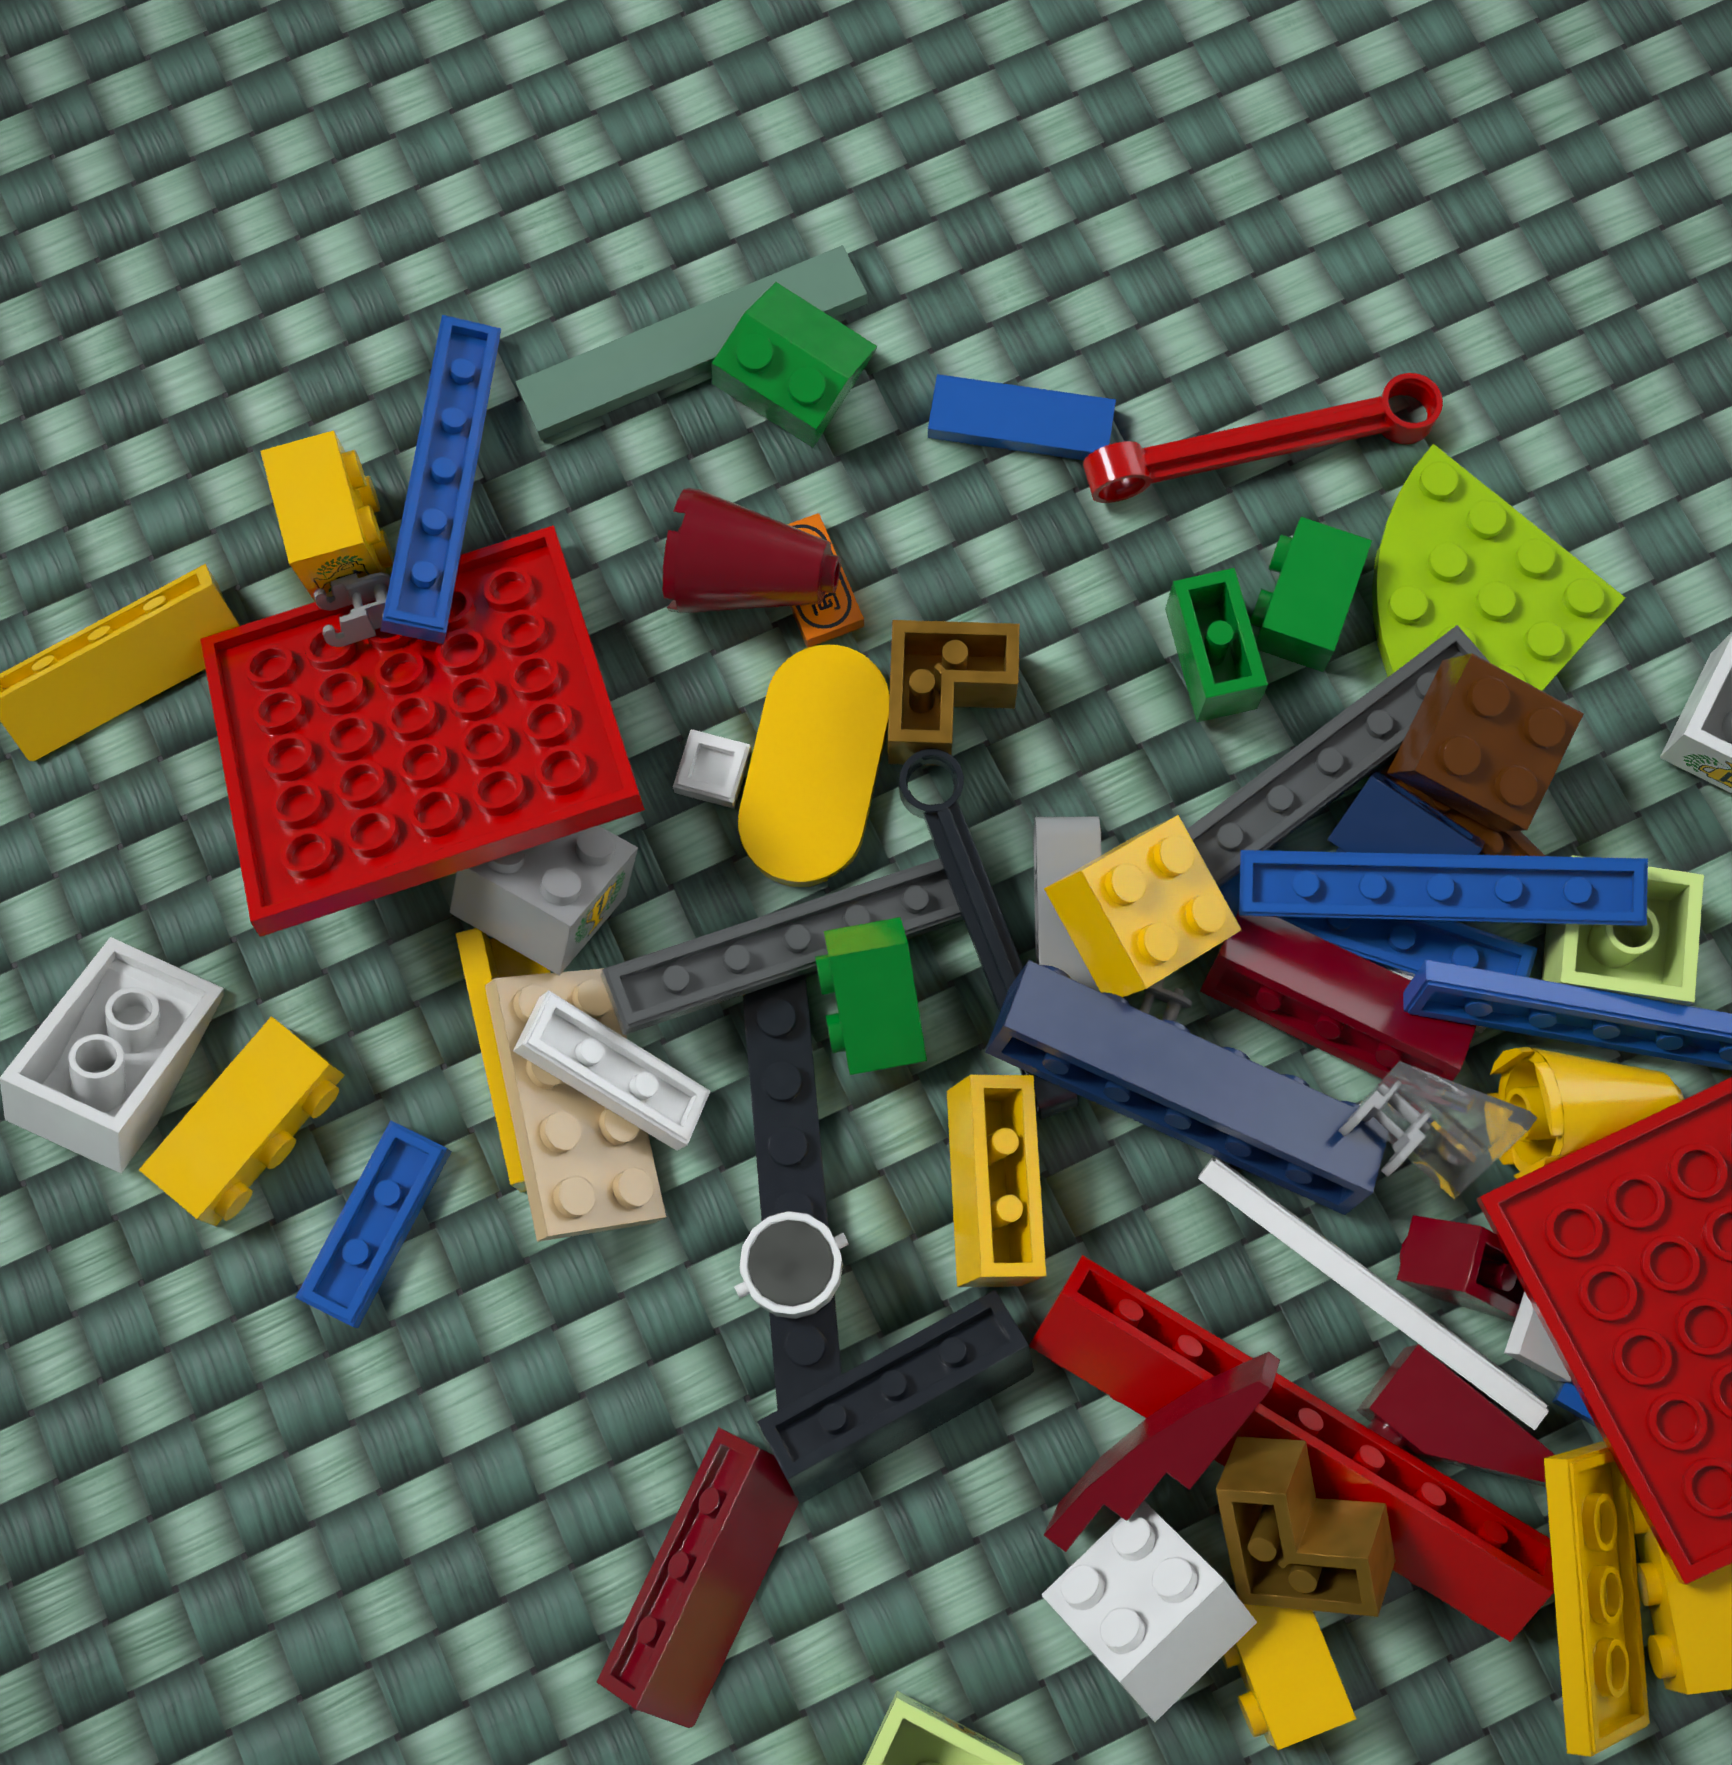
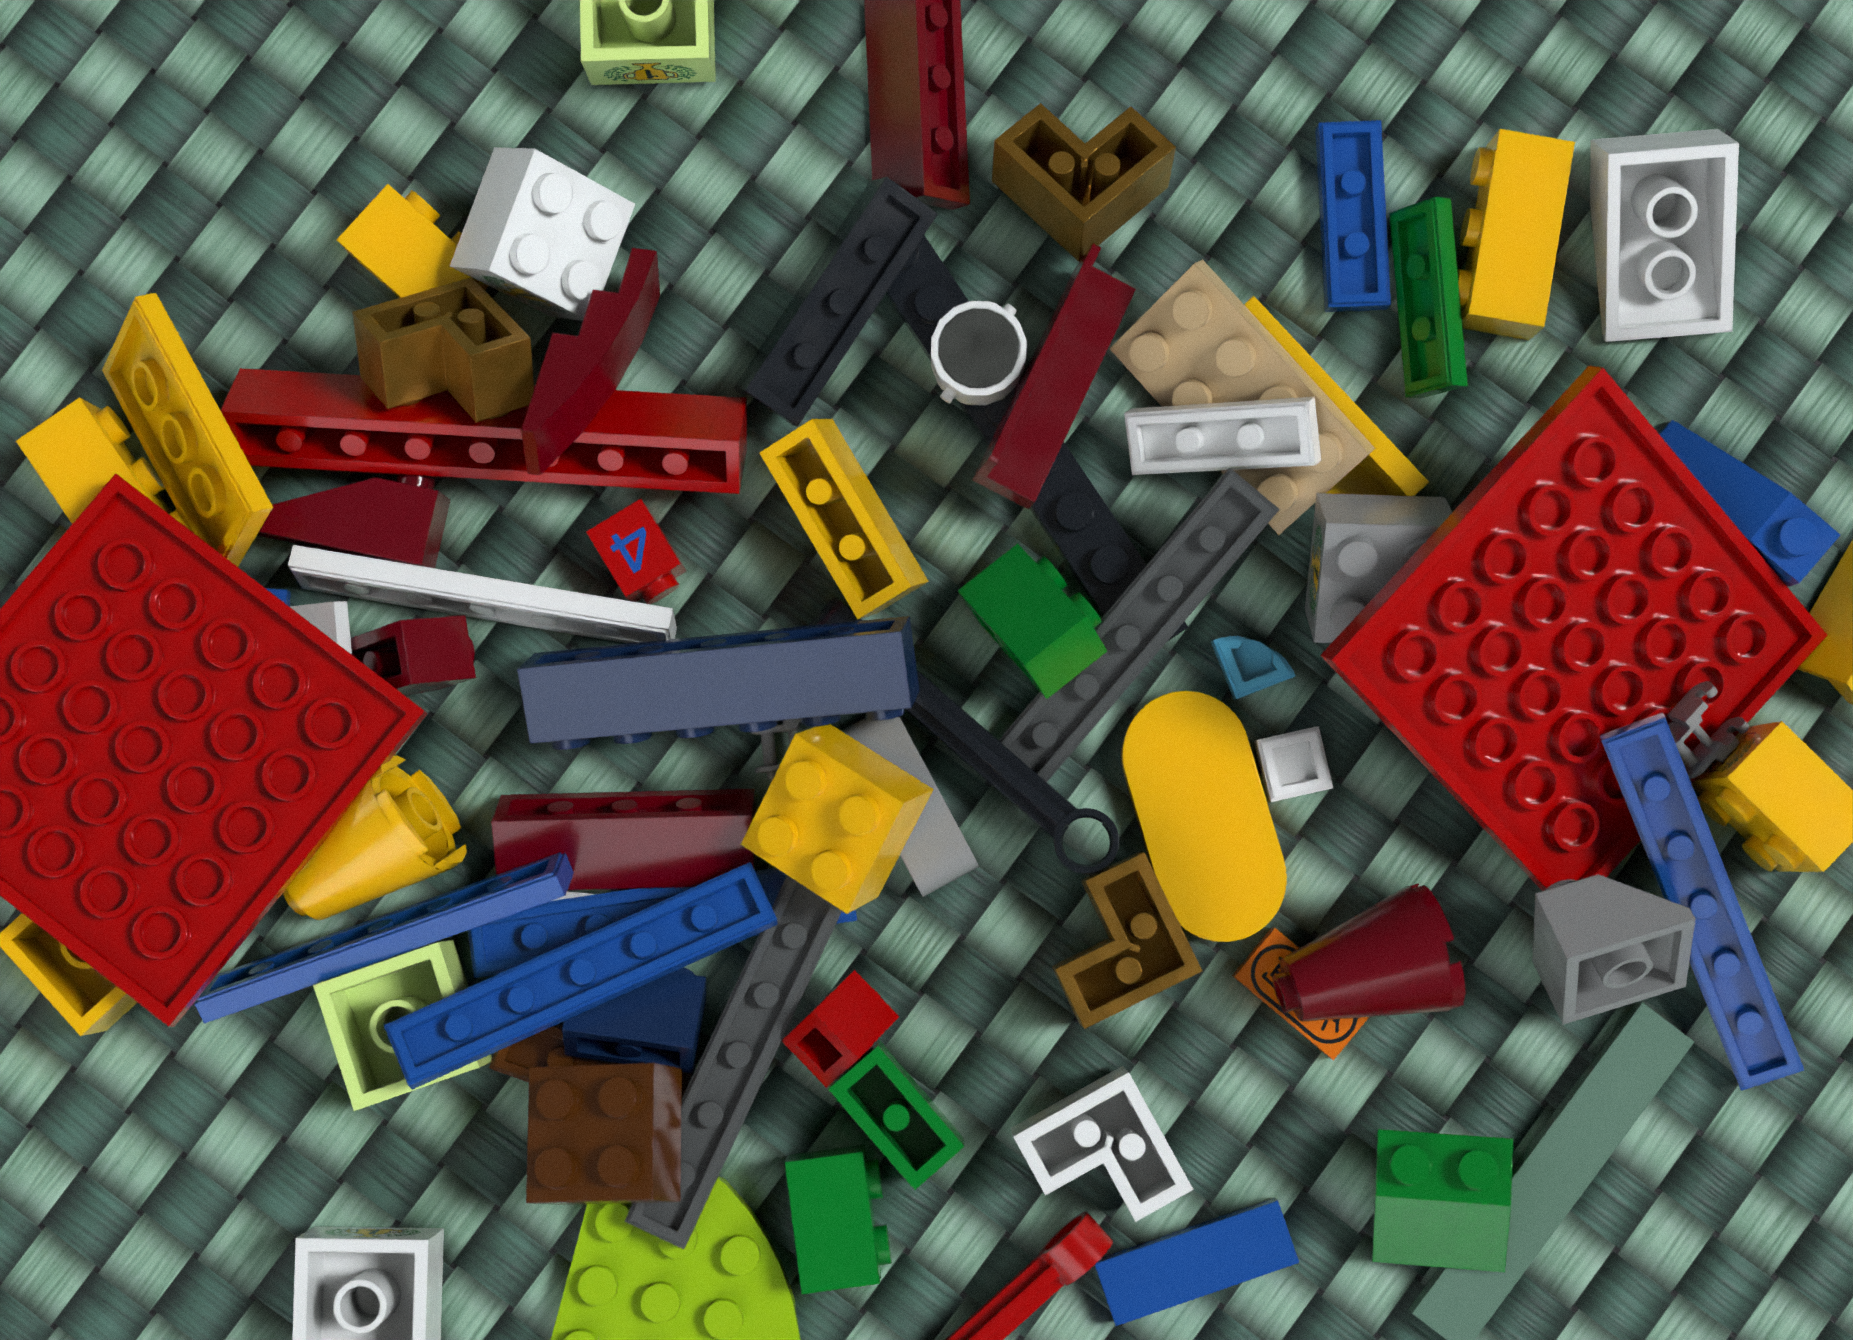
camera: 150 degrees right, 10 degrees up
light grey piece [1338,1080,1433,1177] -> none
clear wing [1358,1061,1537,1199] -> none
none -> red brick [586,499,687,604]
none -> red brick [782,970,899,1088]
none -> dark red panel [972,243,1136,510]
none -> pearl gold brick [992,103,1176,262]
none -> white brick [1011,1066,1193,1222]
none -> medium azure tile [1211,636,1295,700]
none -> green tile [1389,197,1468,399]
none -> light grey slope [1532,874,1696,1025]
none -> blue slope [1659,420,1840,587]

